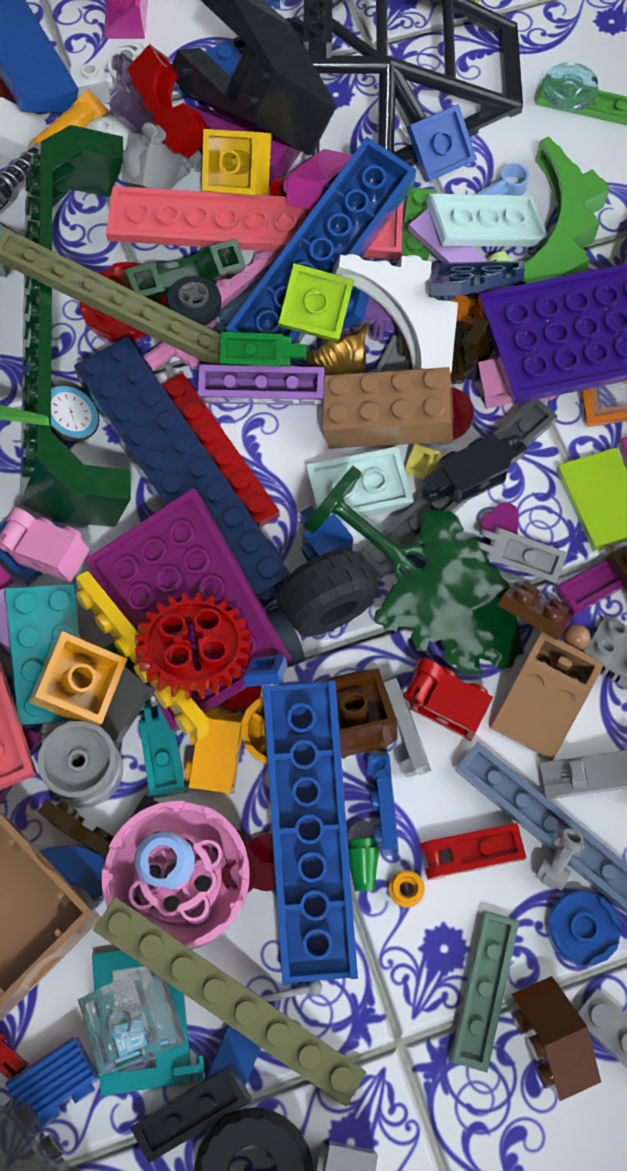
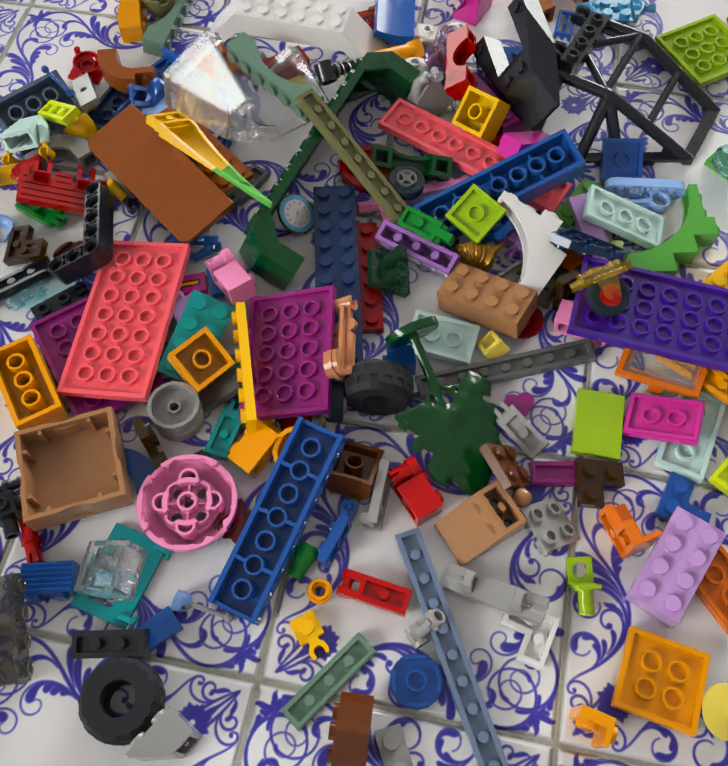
camera: 30 degrees right, 5 degrees down
olive plate [93,897,367,1107] -> none
light blue piece [134,831,195,889] -> none
red gear [135,592,251,700] -> none
blue tile [243,655,287,687] -> none
black hinge [421,434,527,504] -> none
none -> yellow plate [289,609,330,662]
none -> nougat piece [323,295,358,380]
none -> clear green plate [367,244,410,298]
none -> plate [570,259,633,317]
none -> light blue beam [604,177,685,200]

